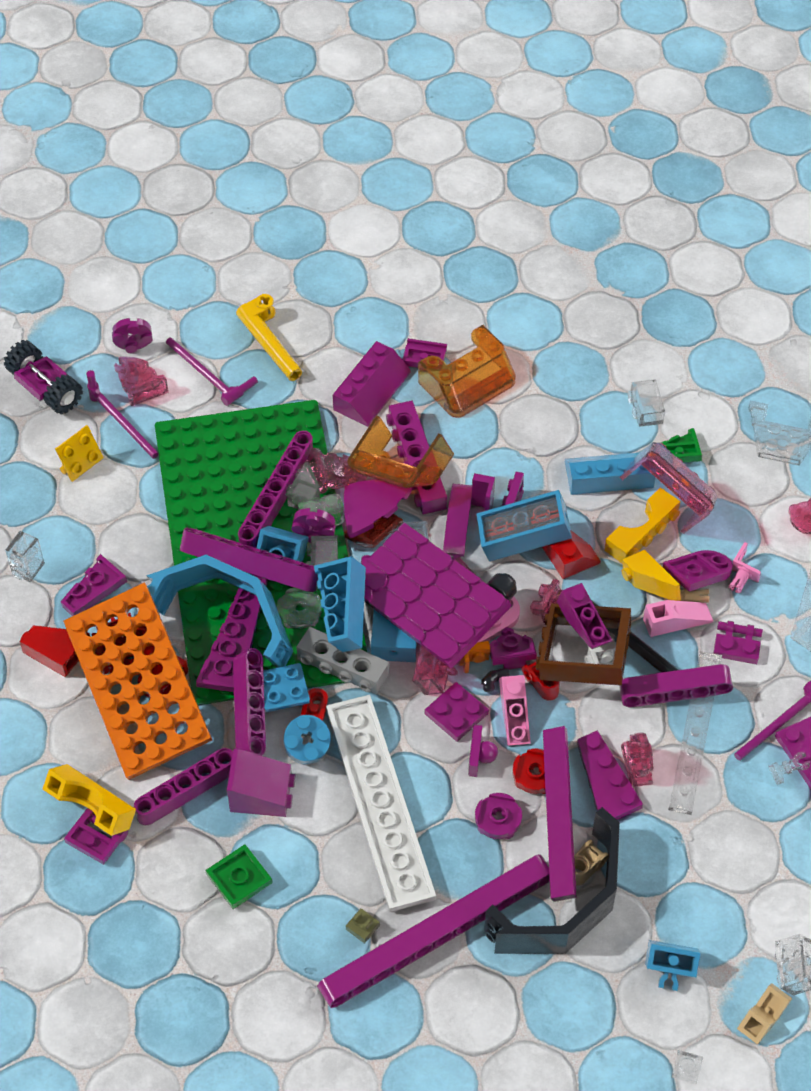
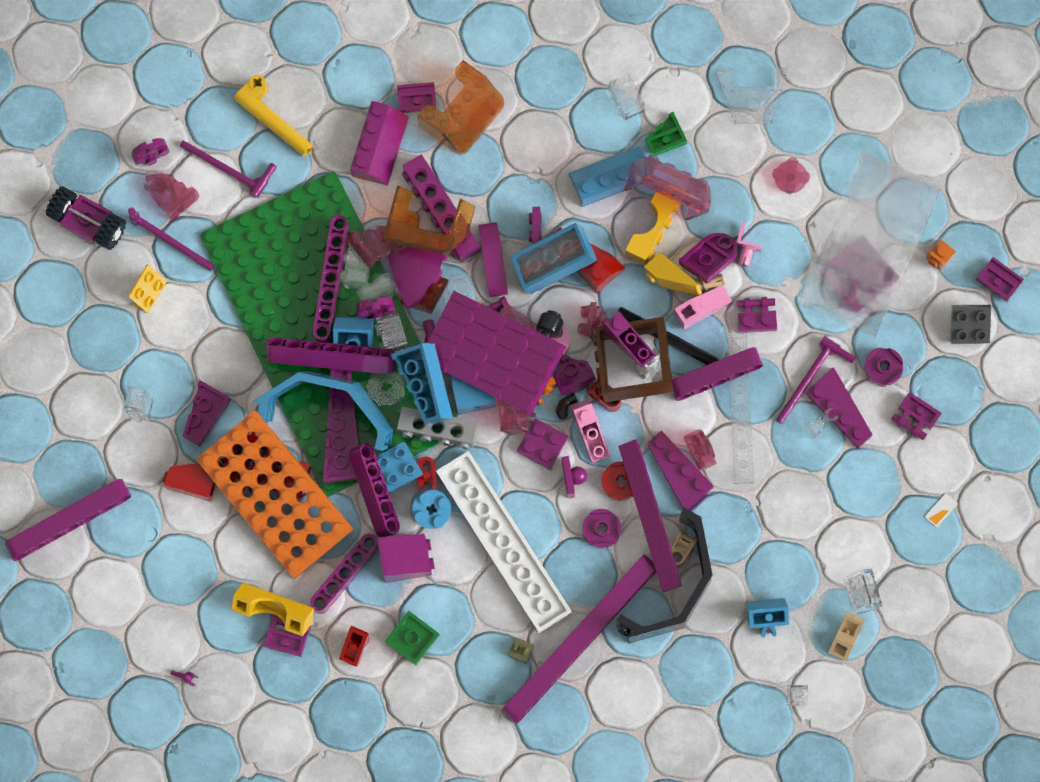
camera: 10 degrees left, 20 degrees up
magenta panel [471,473,495,511] -> none
none -> red slope [339,625,370,667]

